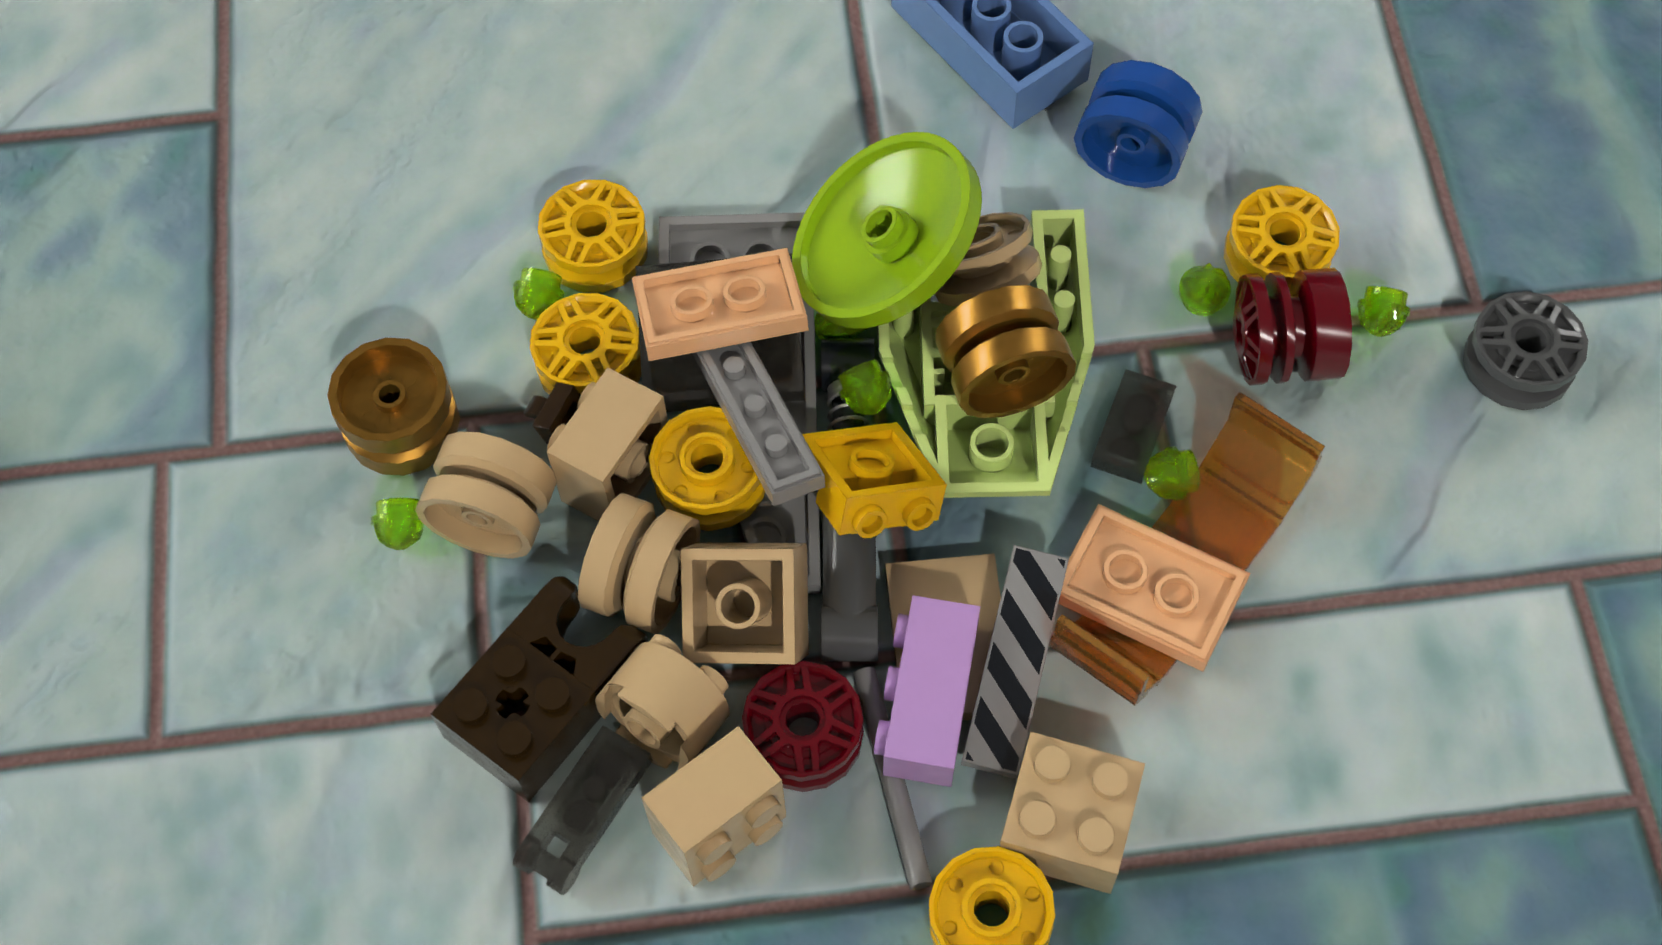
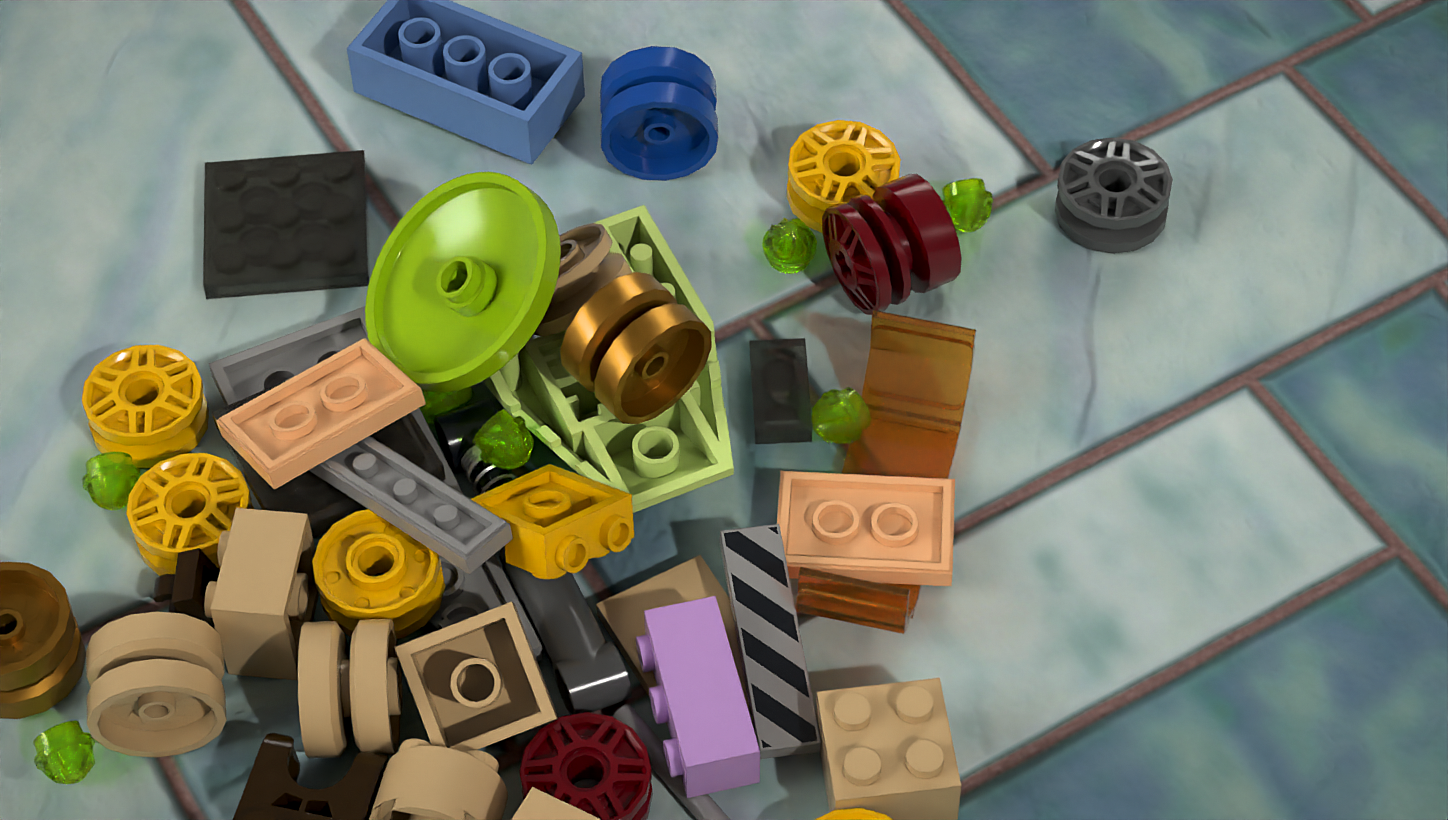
camera: 25 degrees left, 10 degrees down
none -> clear smoke plate [203,150,370,299]

